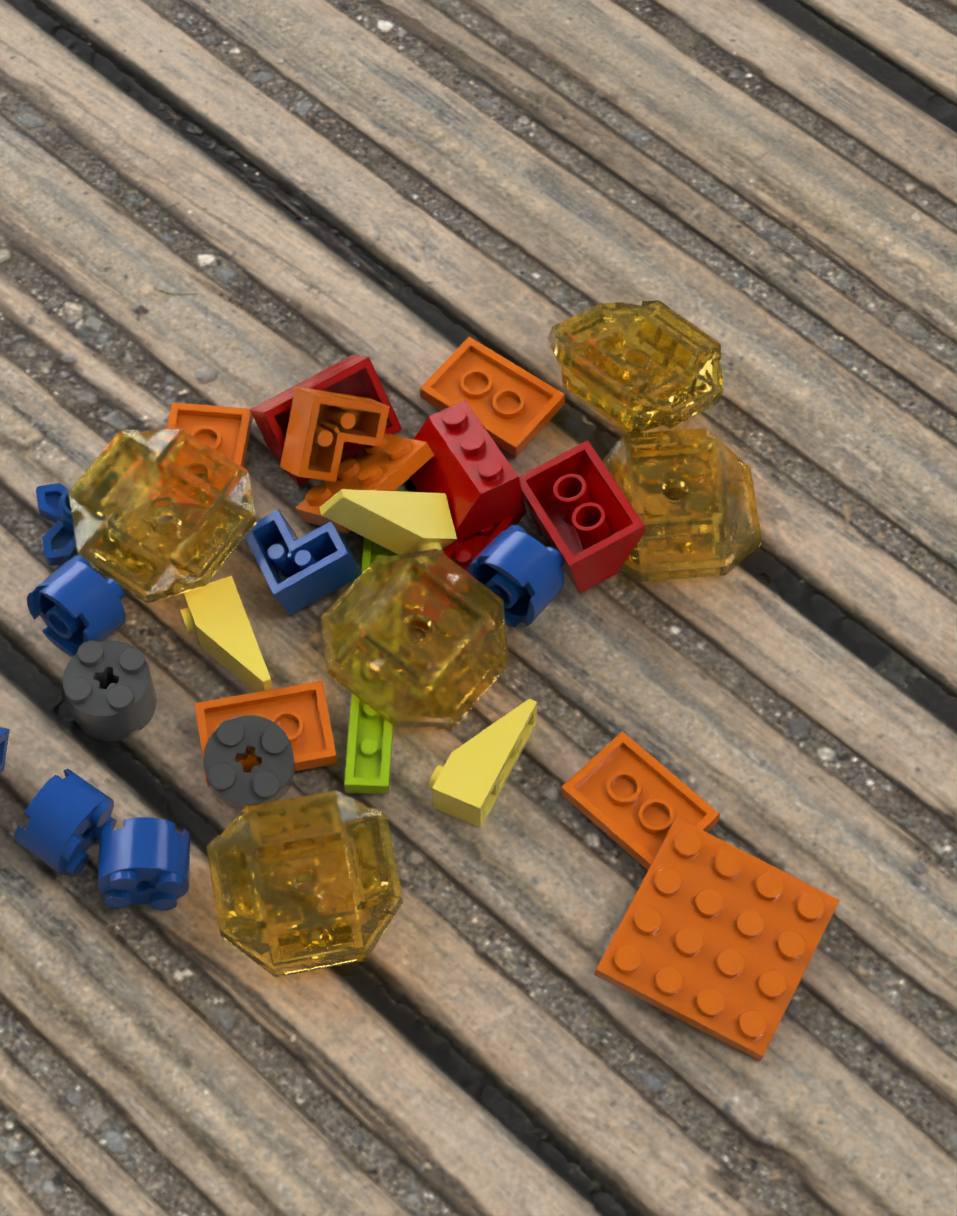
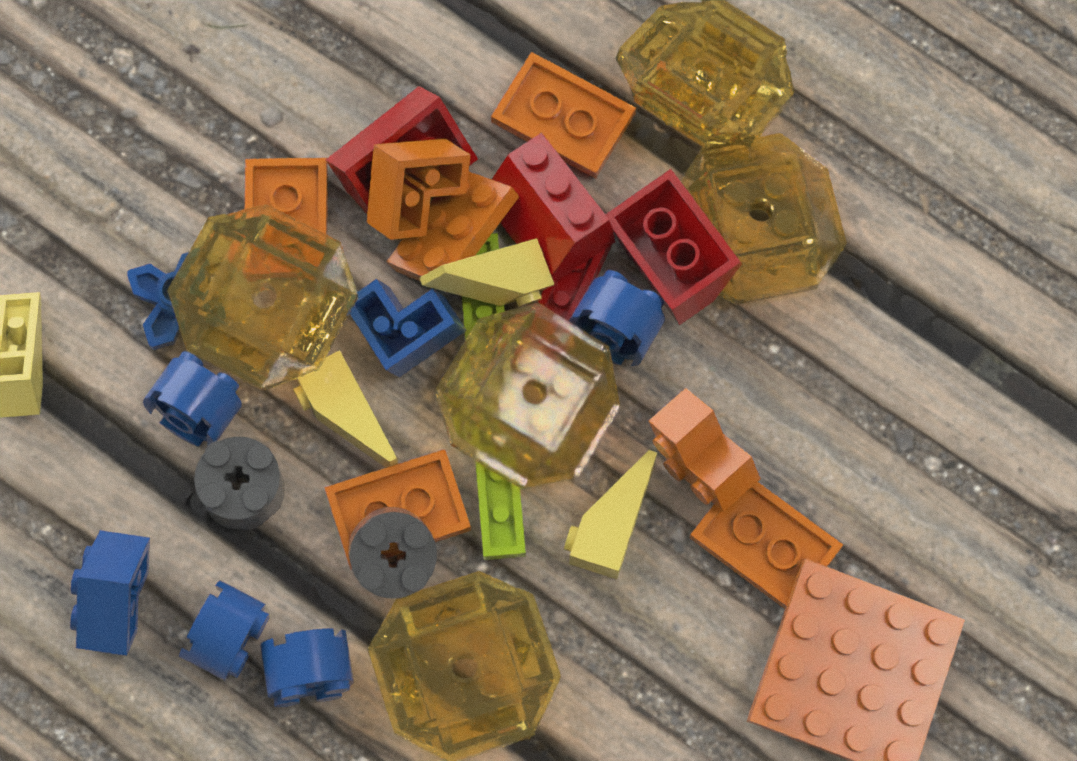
camera: 10 degrees left, 15 degrees up
none -> orange brick [648,388,761,512]

